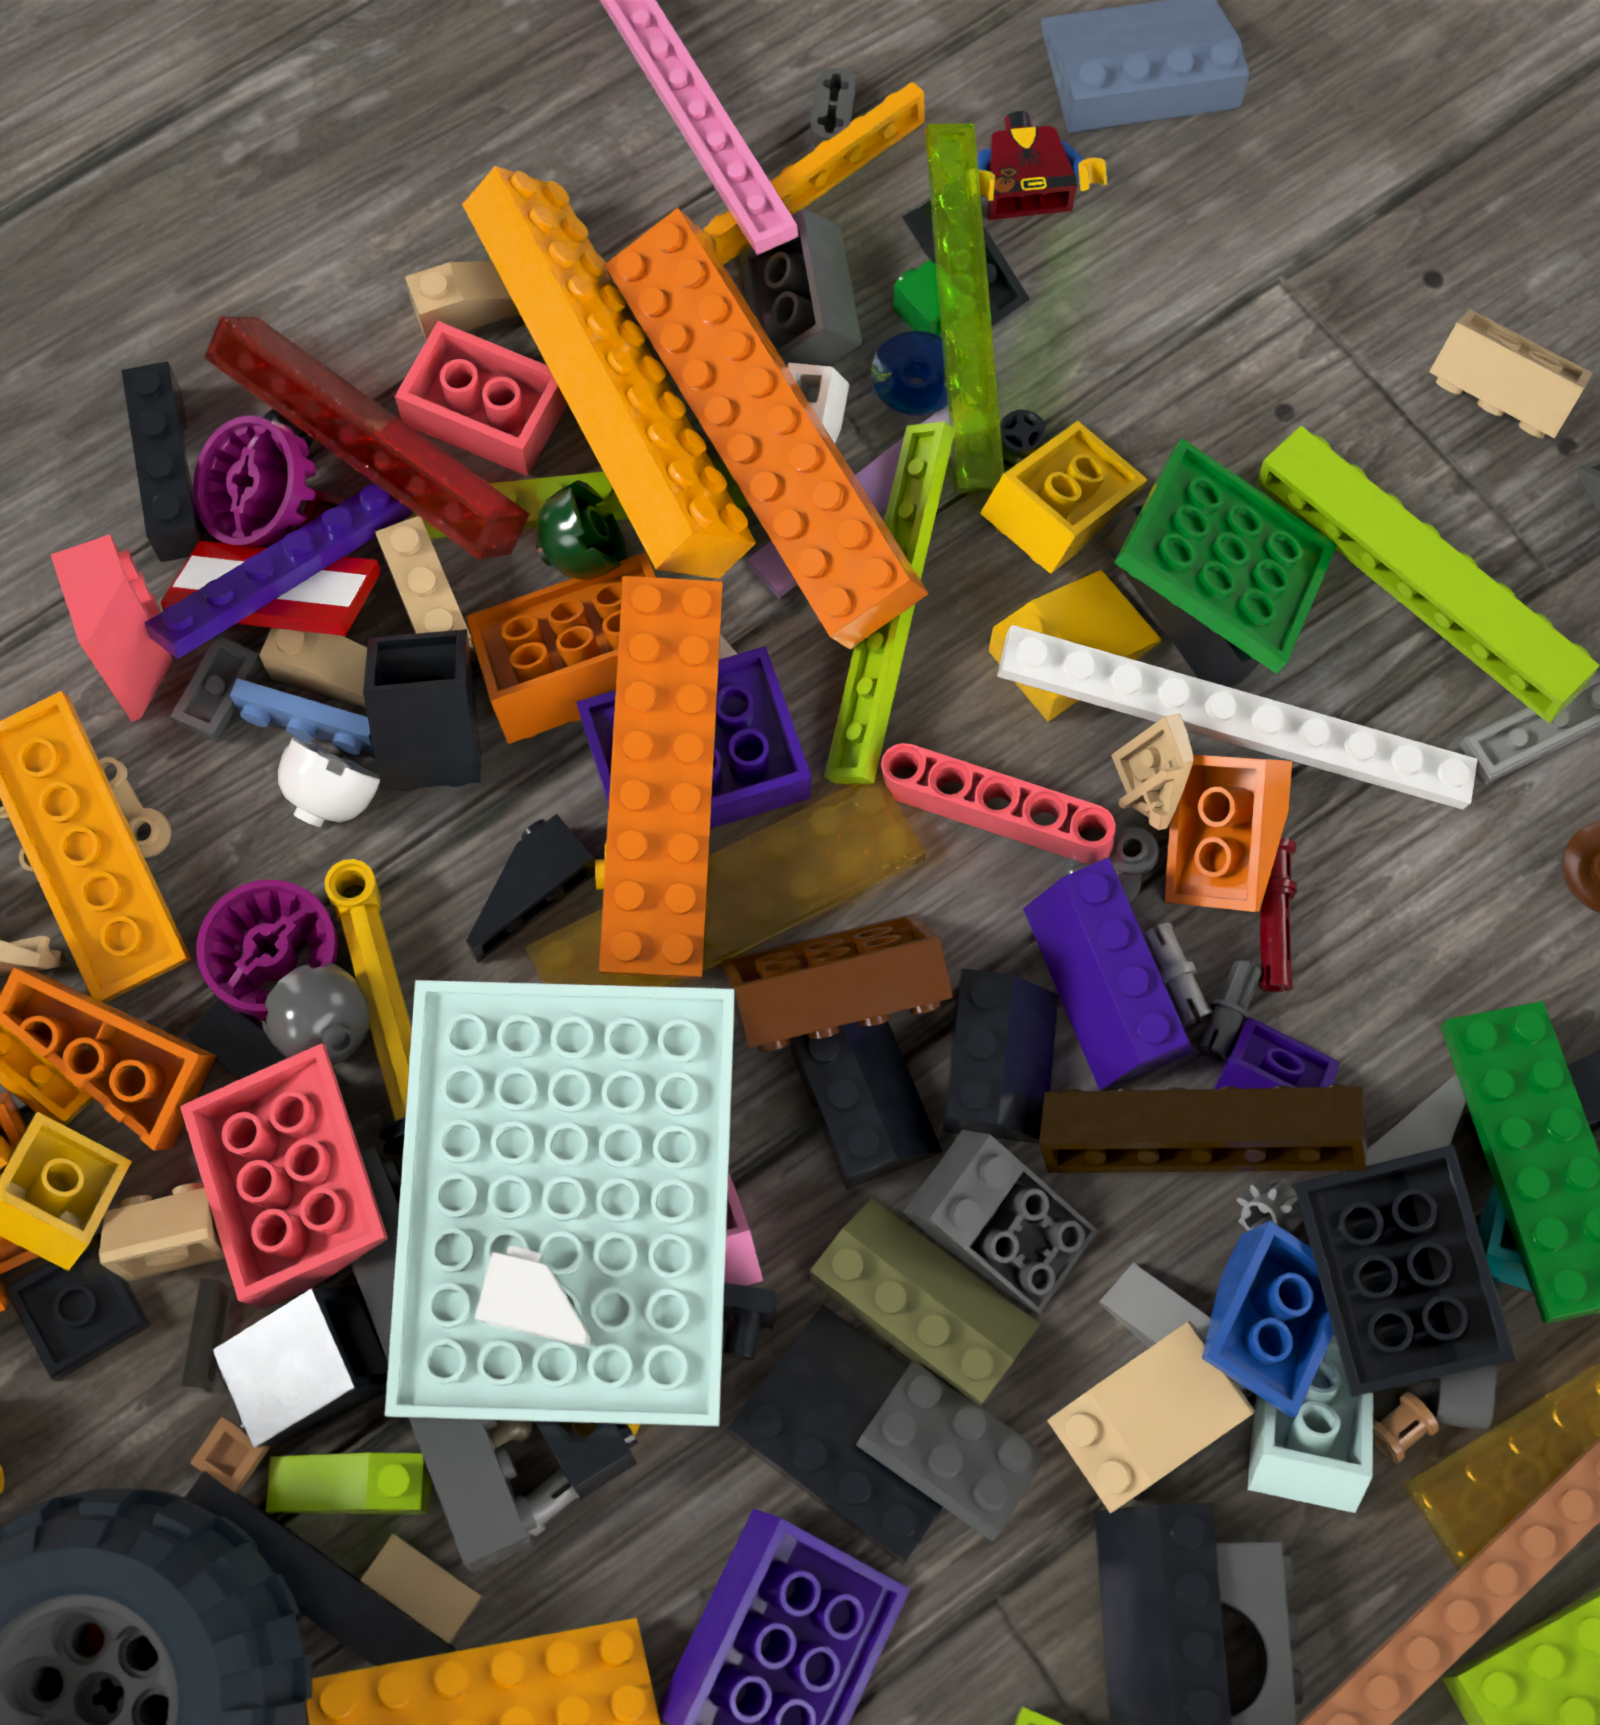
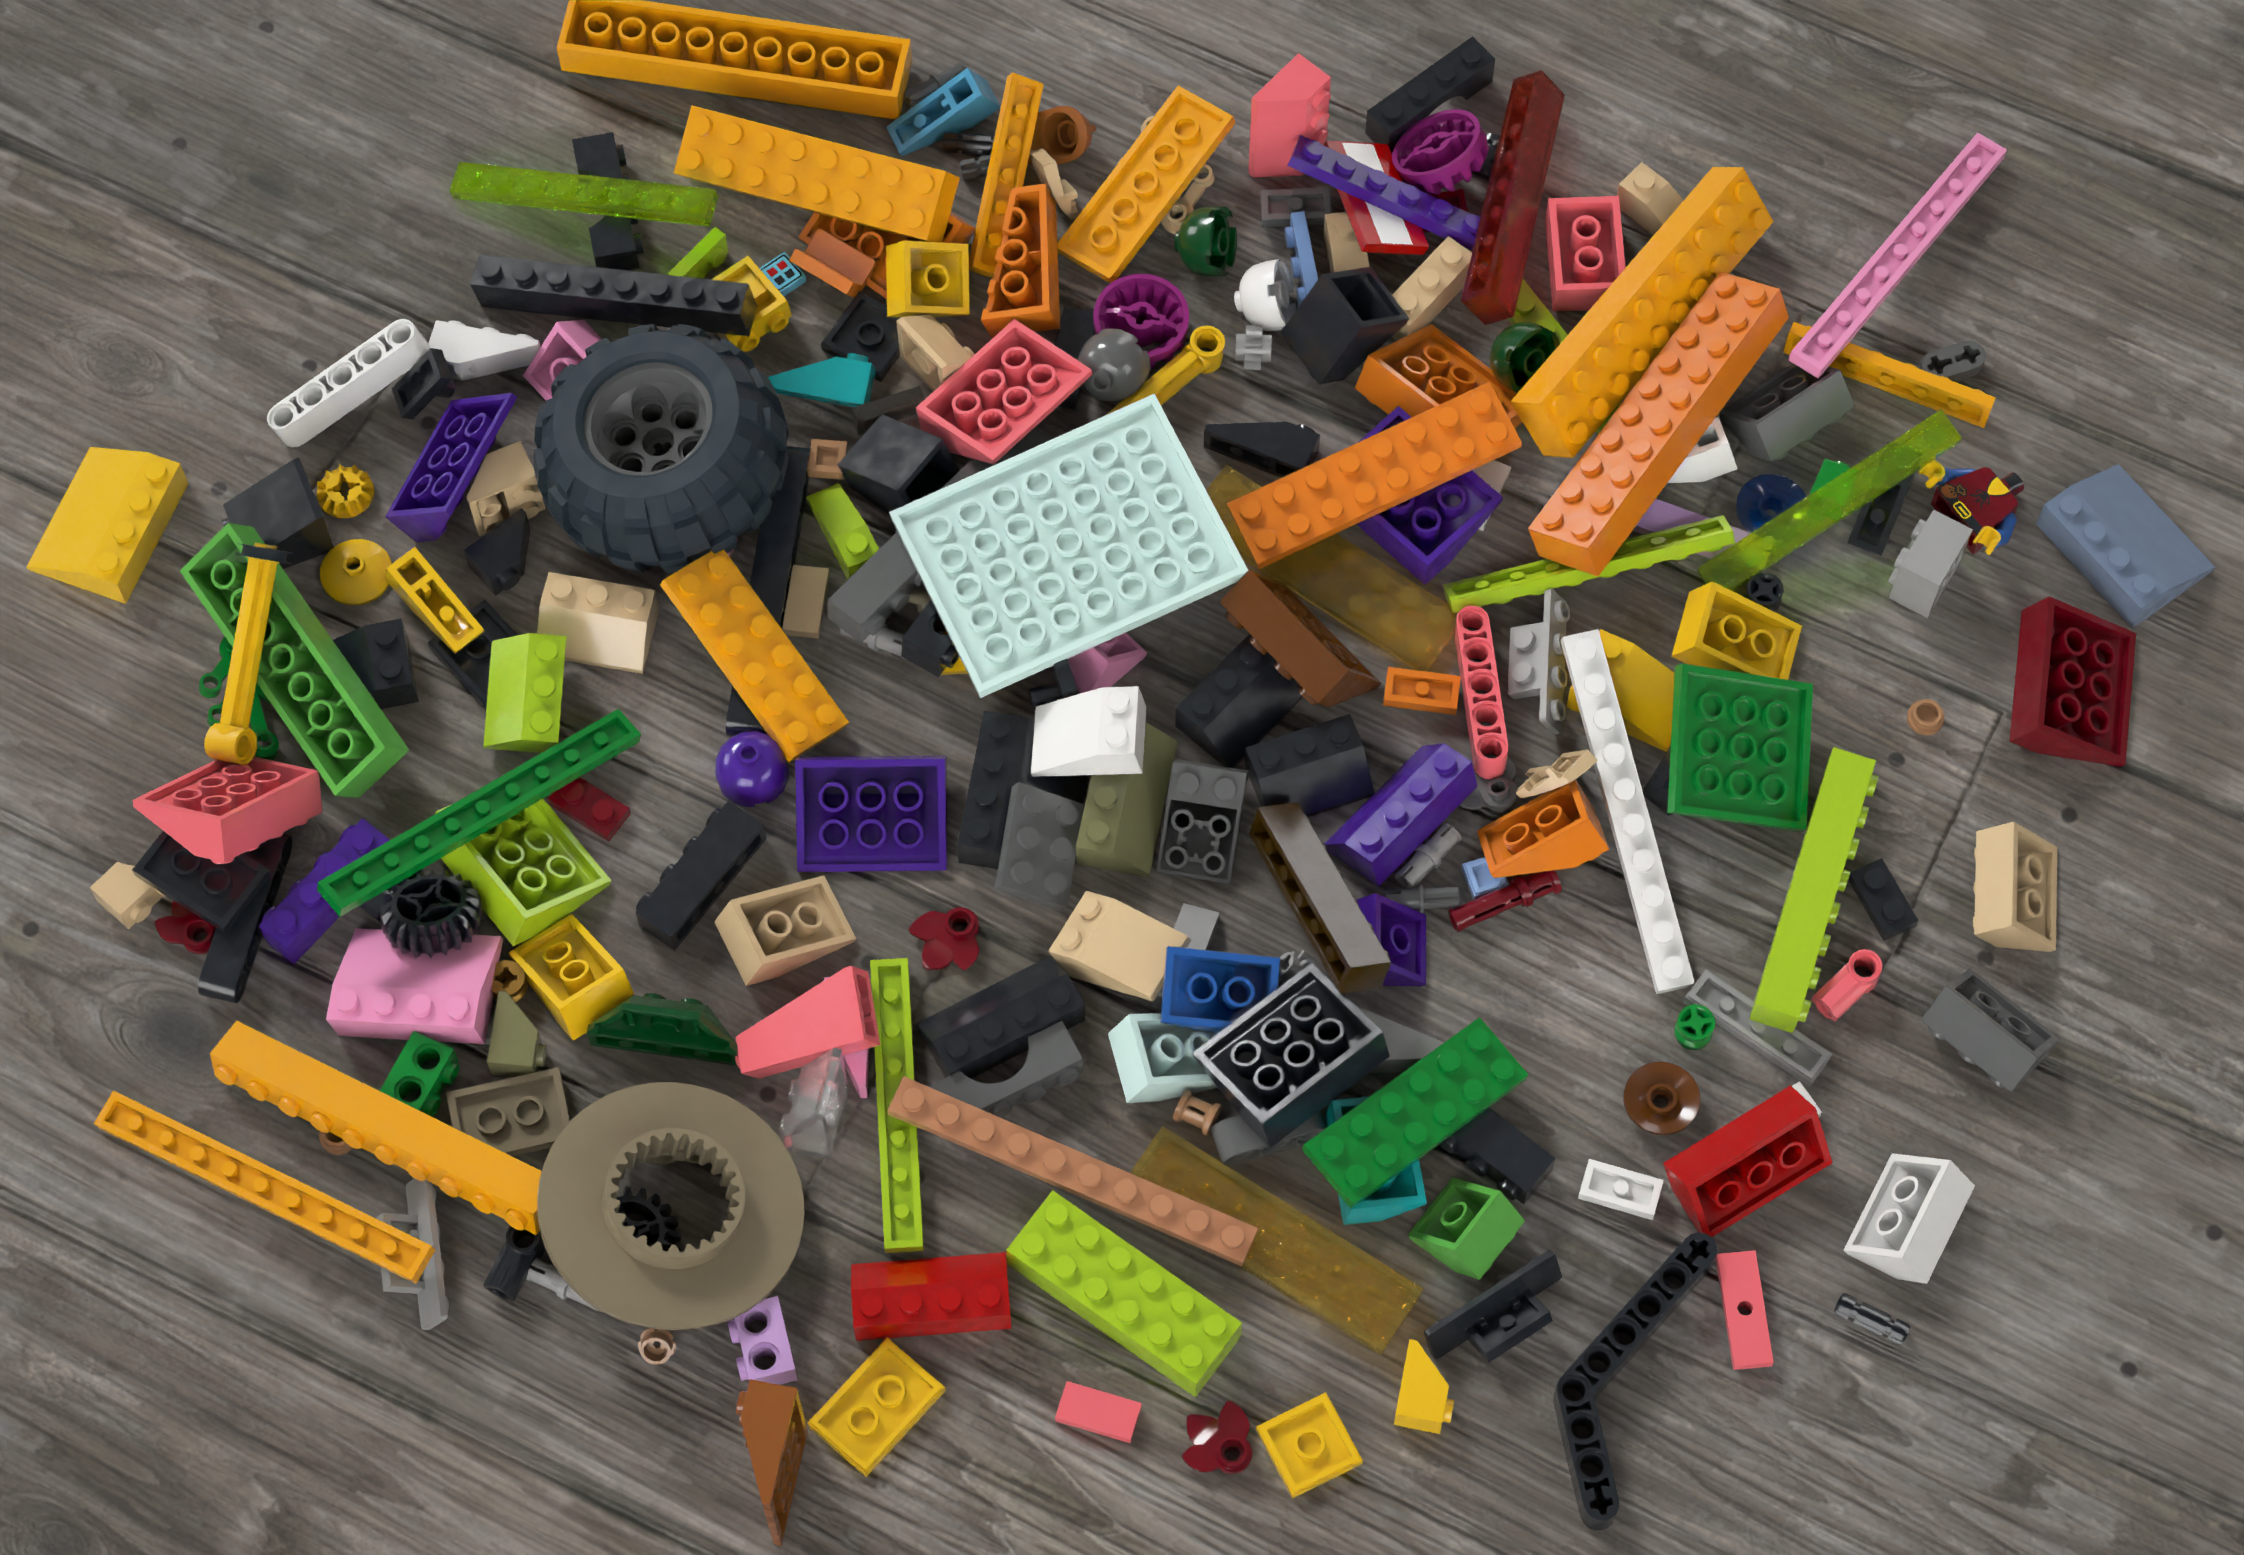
camera: 65 degrees right, 5 degrees down
white slope [475,1246,591,1348] -> none
none -> teal slope [768,353,876,410]
none -> dark red plate [908,907,979,971]
none -> white slope [1031,686,1146,777]
none -> dark green cylinder [1174,207,1237,277]
none -> light grey gear [1235,325,1272,370]
none -> orange plate [1383,667,1461,715]
none -> light blue tile [1461,857,1509,900]
none -> light grey bracket [1507,589,1570,735]
none -> green wheel [1674,1004,1715,1050]
none -> coral piece [1811,949,1883,1022]
none -> black plate [1848,858,1919,941]
none -> light grey brick [1888,509,1973,618]
none -> medium nougat plate [1907,699,1945,735]
none -> dark red slope [2009,596,2136,767]

